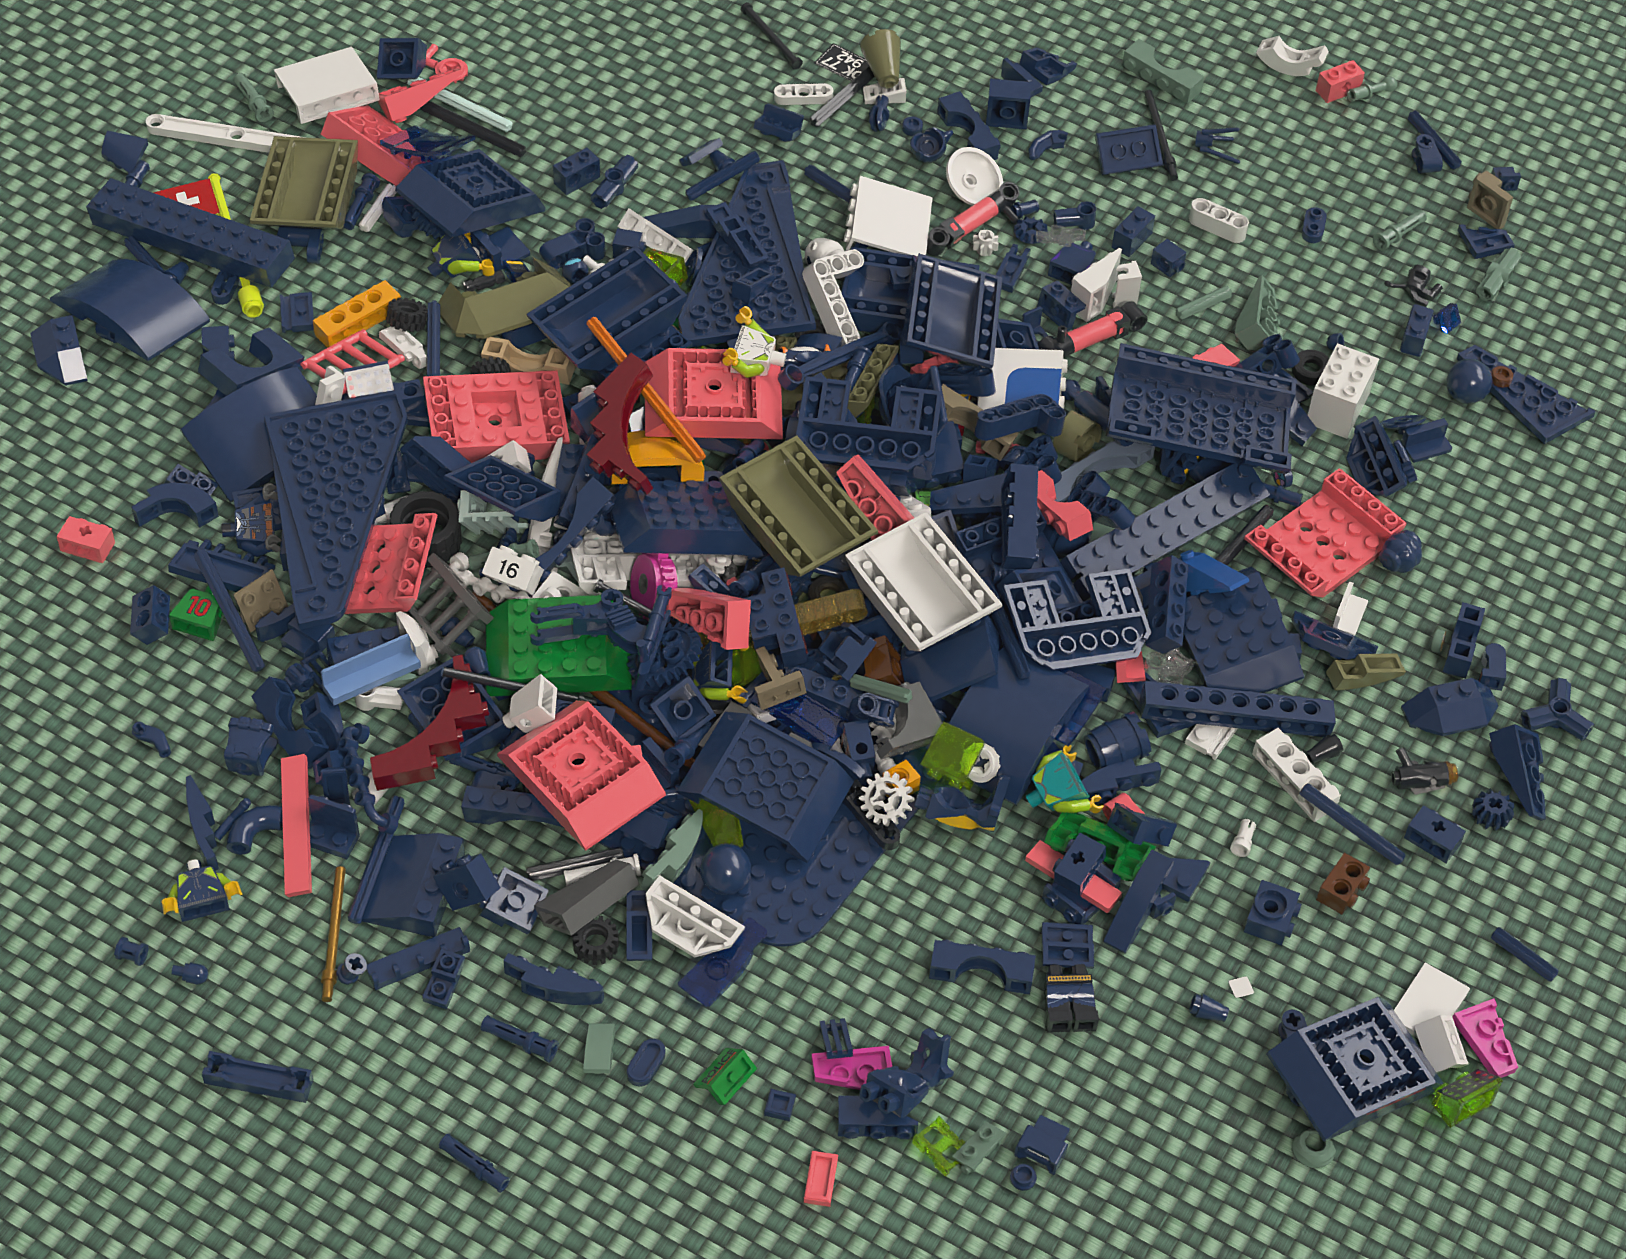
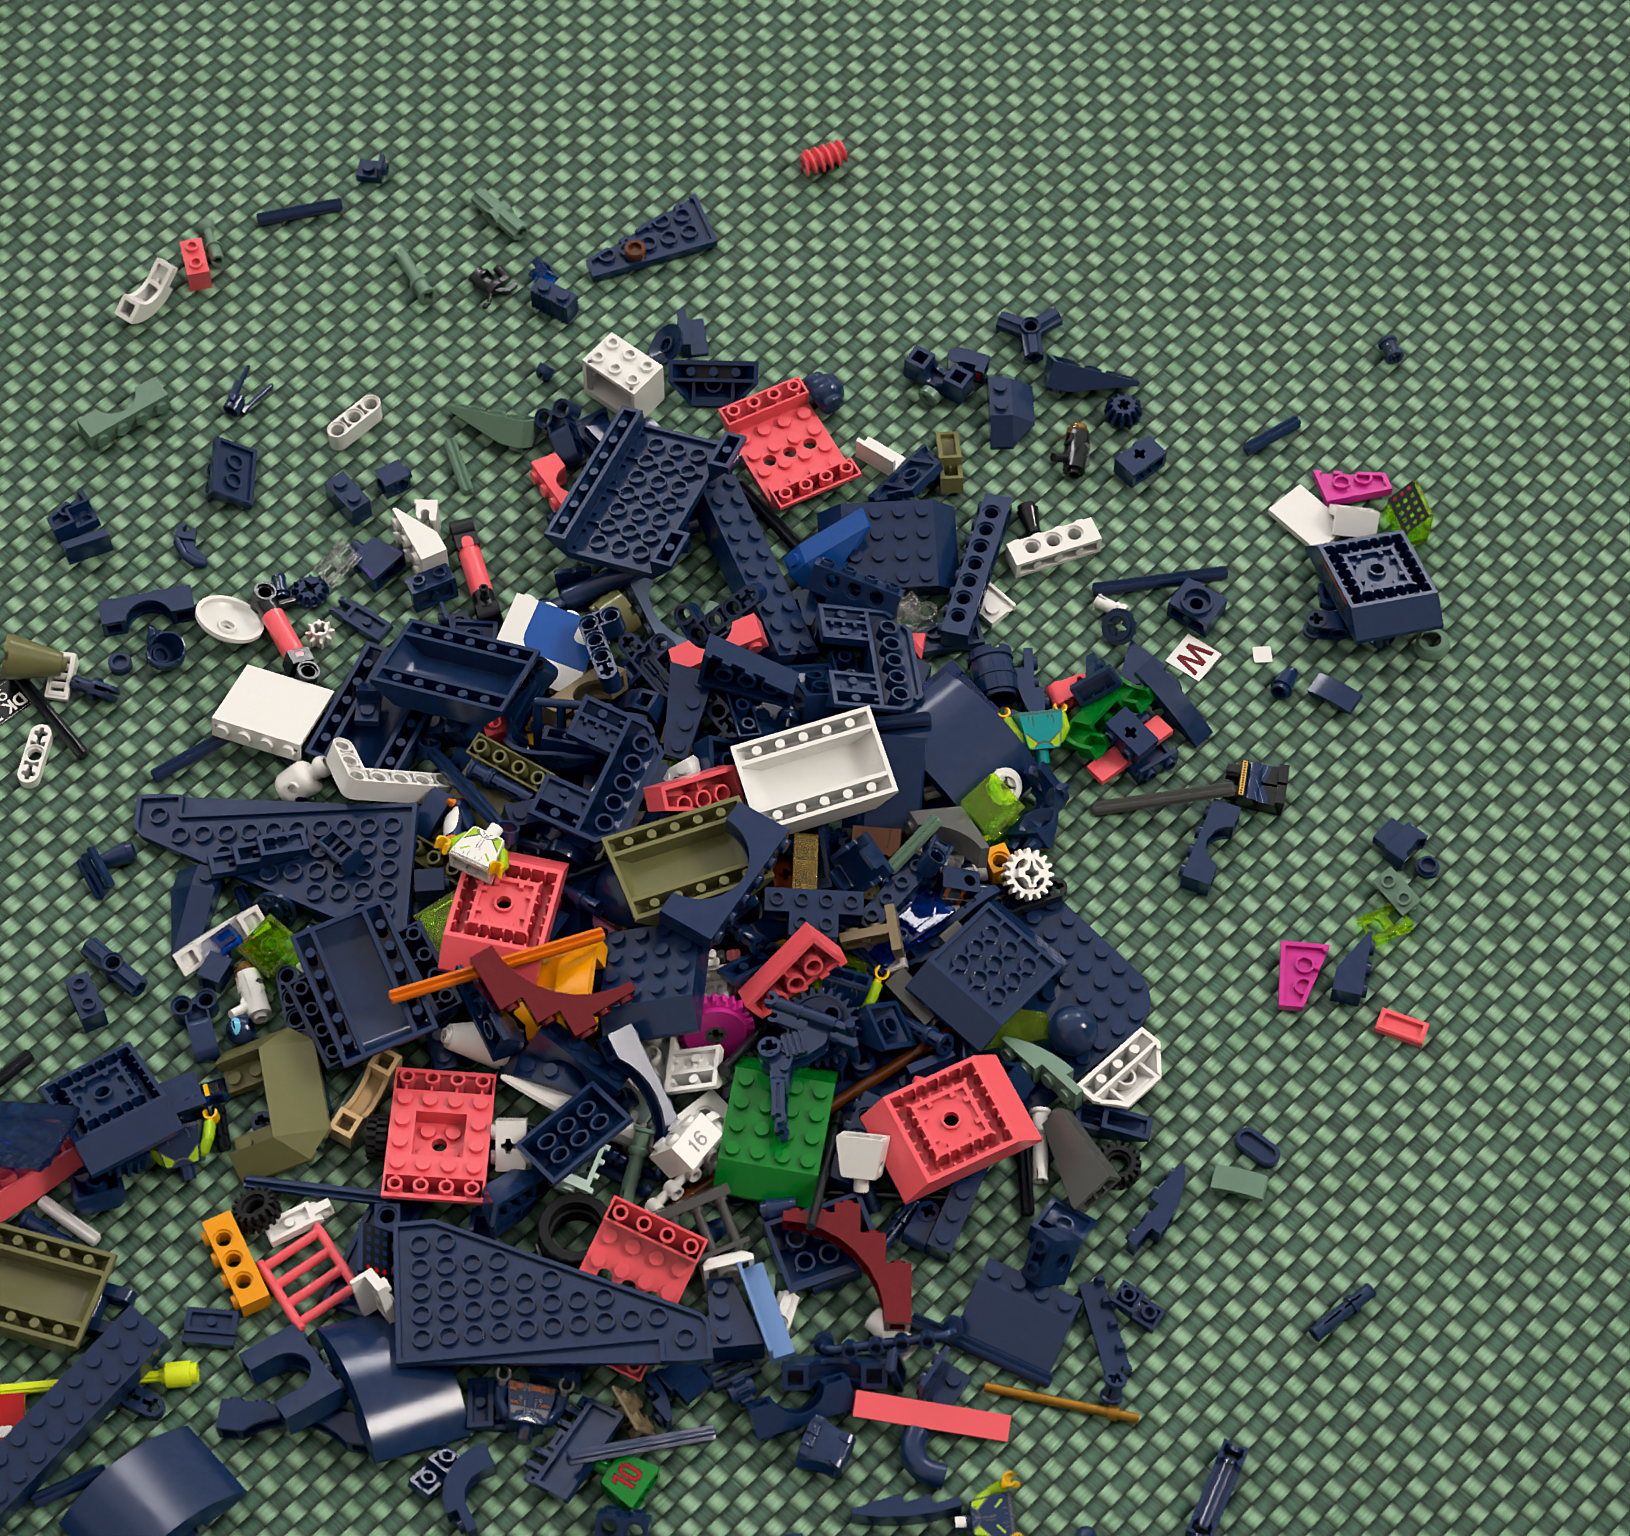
camera: 75 degrees left, 5 degrees up
dark blue cone [162,262,189,285] -> none
dark blue piece [214,798,251,841] -> none
dark blue pin [481,1015,559,1063] -> none
clear blue piece [678,918,768,1007] -> none
dark blue axle [685,151,760,201] -> none
green panel [693,1048,757,1105] -> none
dark blue bracket [754,103,804,142] -> none
dark blue tile [764,1089,796,1122] -> none
dark blue tile [819,1018,853,1059] -> none
dark blue hips [860,1028,954,1118] -> none
dark blue brick [986,79,1031,129] -> none
dark blue slope [1042,922,1094,969] -> none
dark blue piece [1053,201,1096,230] -> none
black bar [1144,90,1178,181] -> none
black tyre [1292,349,1329,385] -> none
dark blue axle [1299,783,1406,865] -> none
dark blue plate [1302,207,1327,243] -> none
reddish brown brick [1316,853,1370,915] -> none
dark blue piece [1393,440,1419,484] -> none
dark blue piece [1411,134,1443,174] -> none
dark blue piece [1446,359,1493,404] -> none
dark blue wing [1457,224,1515,259] -> none
dark tan plate [1467,170,1513,229] -> none
none -> clear blue tile [209,924,244,957]
none -> dark blue arch [659,801,790,951]
none -> dark blue axle [1092,566,1228,596]
none -> dark grey axle [1092,782,1235,815]
none -> dark blue gear [1101,608,1138,645]
none -> white sticker [1165,634,1222,681]
none -> dark blue slope [1307,673,1363,715]

